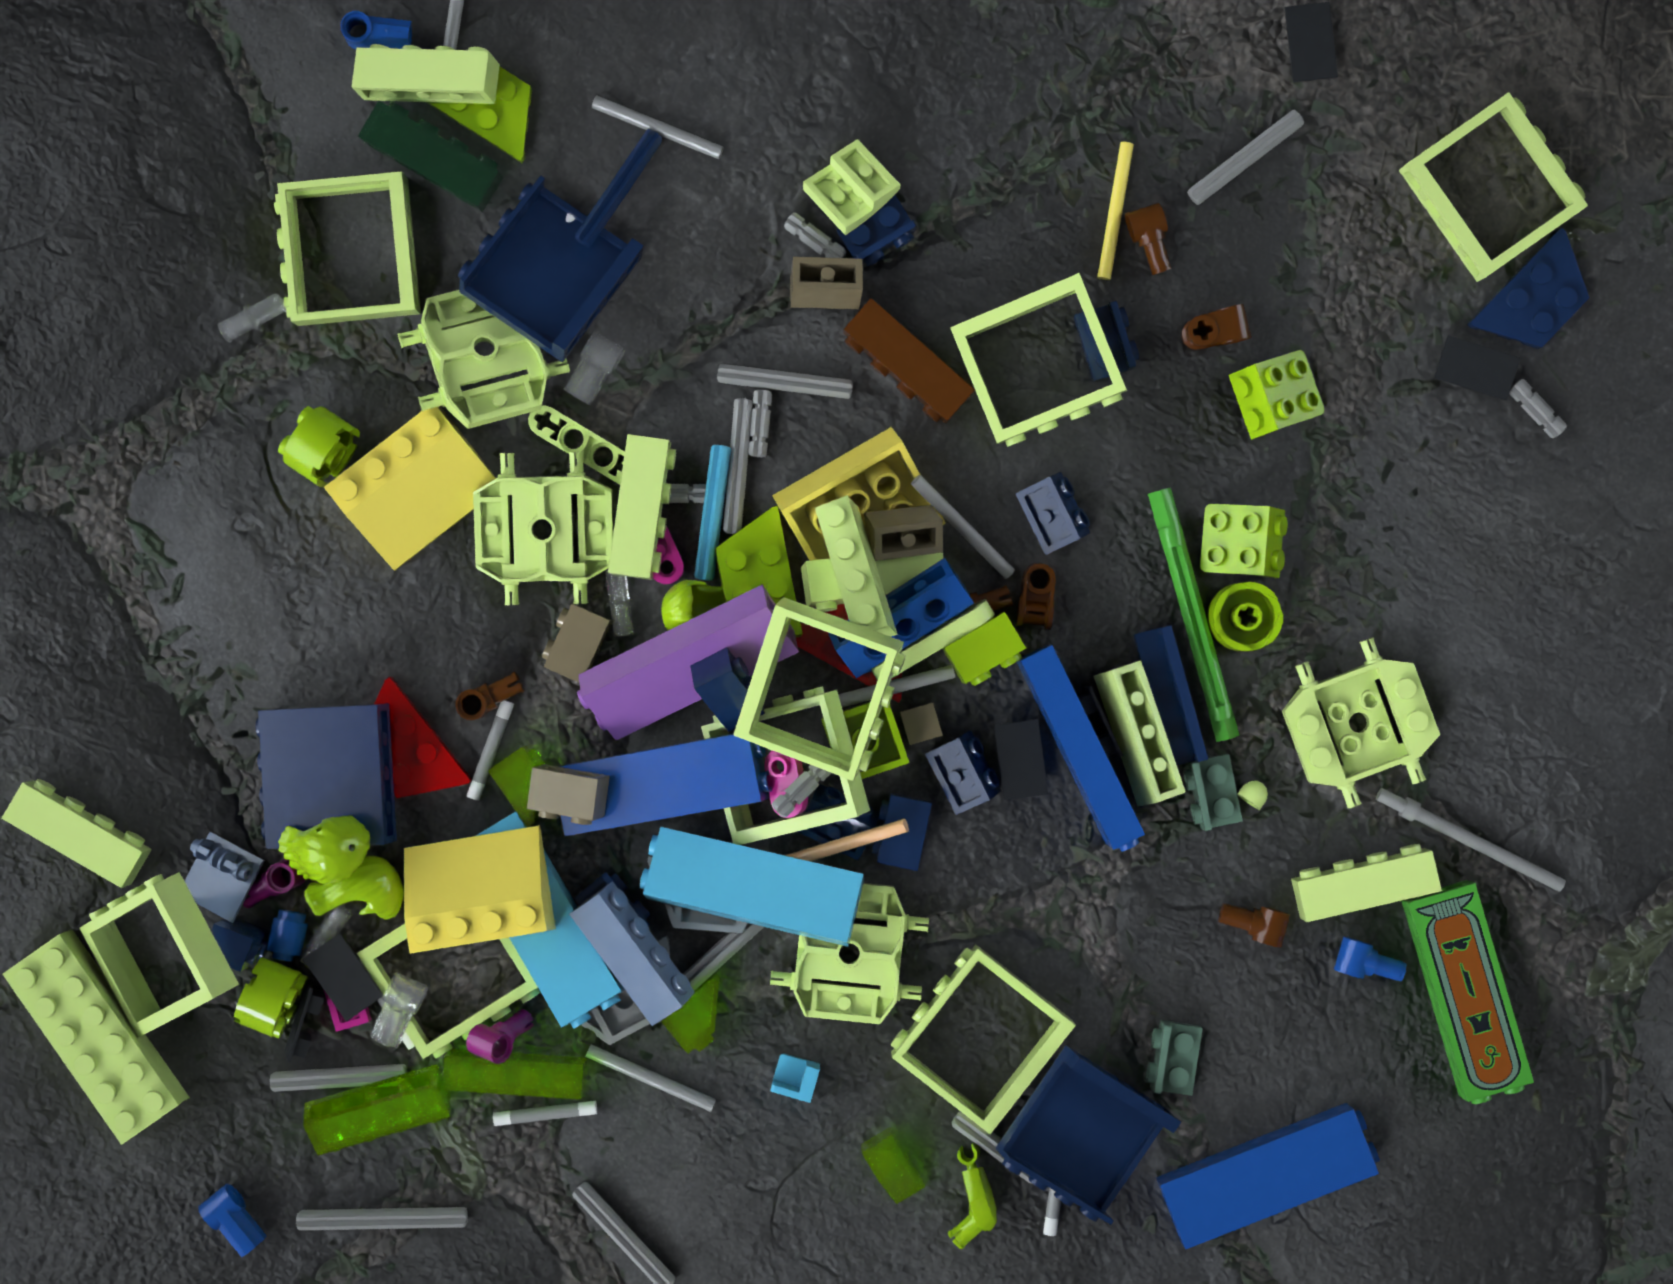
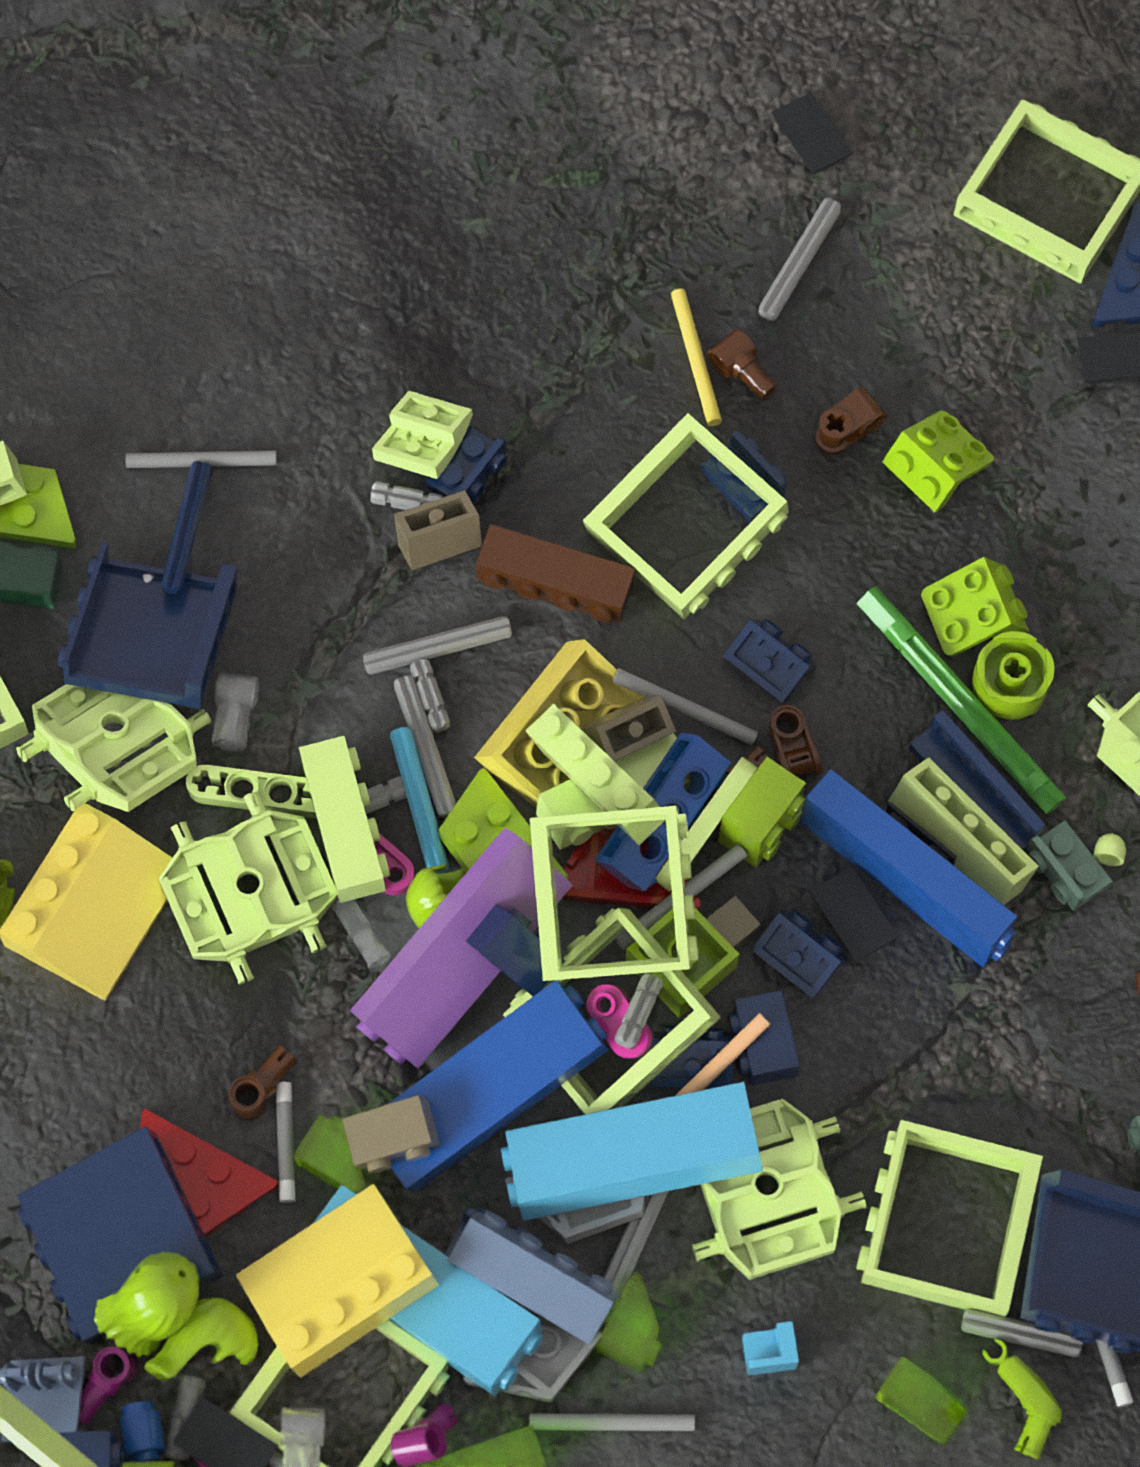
camera: 25 degrees left, 20 degrees down
dark tan brick [542,604,612,683] -> none

